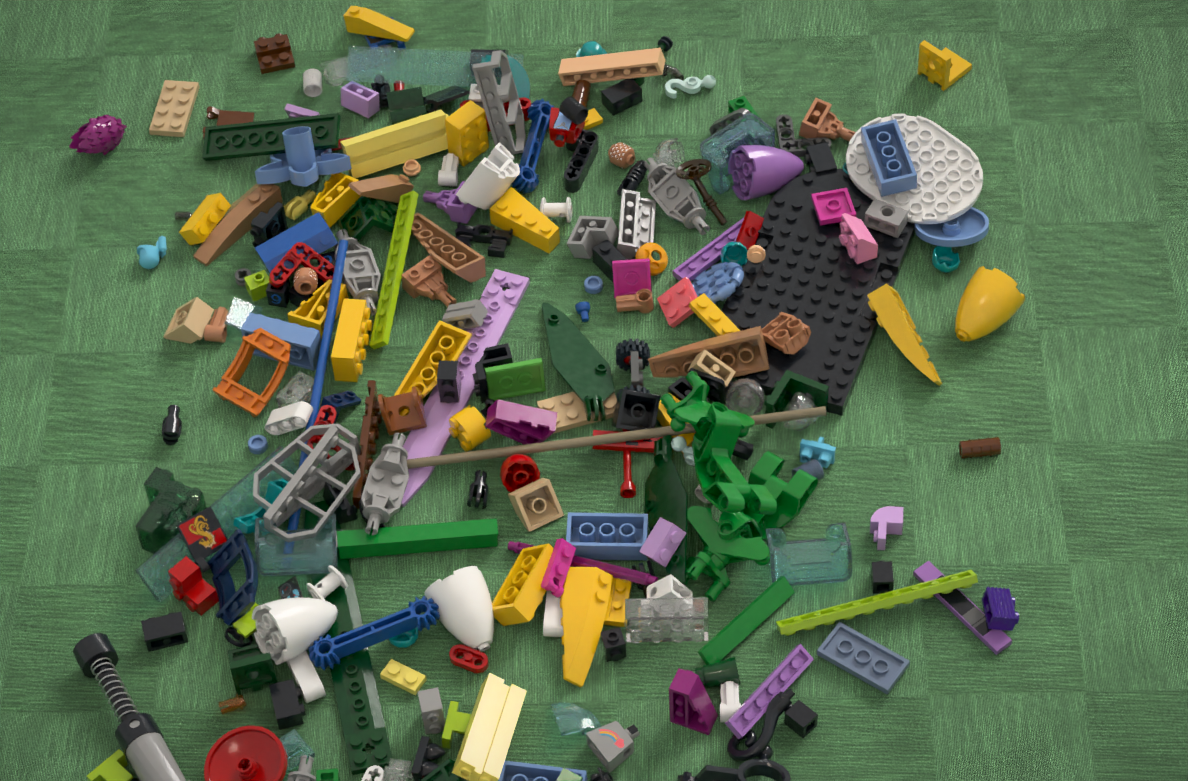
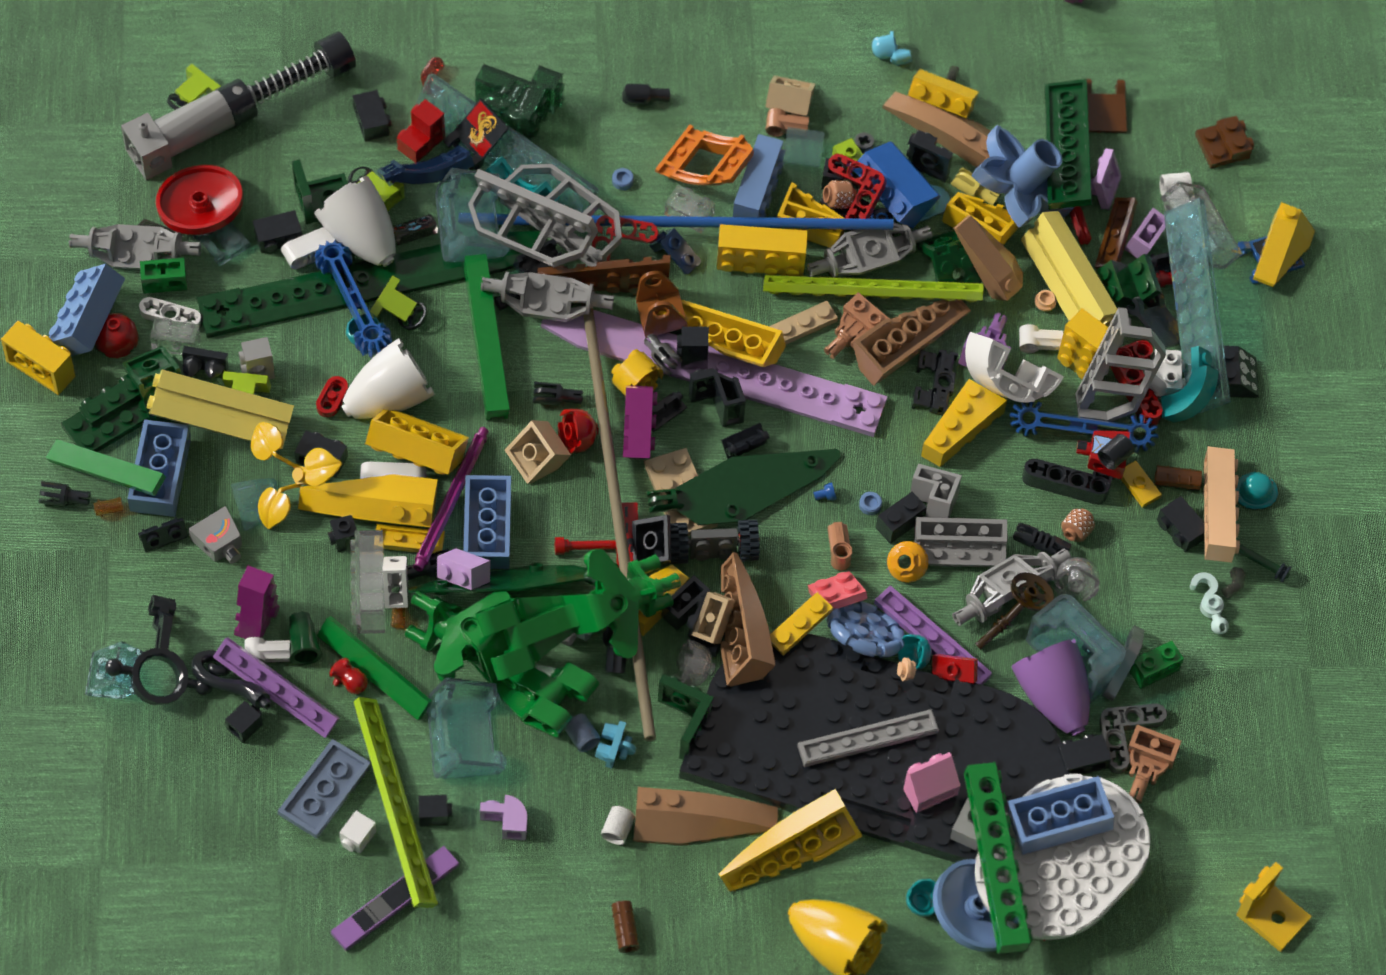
camera: 80 degrees right, 10 degrees up
tan plate [149,80,200,137] -> none
clear orange pin [218,694,246,715] -> none
white beam [264,401,313,435] -> none
white hose [307,565,348,601] -> none
light yellow plate [380,659,426,695] -> none
light grey brick [442,299,488,330] -> none
bright green tile [485,358,546,400] -> none
white hose [540,197,573,223] -> none
dark pink plate [541,538,576,598] -> none
dark pink plate [612,258,651,298] -> none
nougat slope [761,312,811,354] -> none
clear cylinder [783,391,817,431] -> none
dark pink plate [811,188,856,226] -> none
dark purple brick [982,586,1019,631] -> none
none -> yellow plant [251,422,342,530]
none -> black brick [294,430,348,478]
none -> red animal [330,658,368,695]
none -> white brick [339,811,376,853]
none -> lime piece [370,276,428,330]
none -> clear red arm [420,57,444,95]
none -> white piece [601,806,635,845]
none -> medium nougat wedge [634,787,778,845]
none -> dark grey arm [644,334,682,375]
none -> black hinge [721,423,770,459]
none -> tan plate [770,301,838,344]
none -> light grey tile [797,709,939,767]
none -> green brick [964,762,1033,954]
none -> reddish brown plate [1095,197,1138,270]

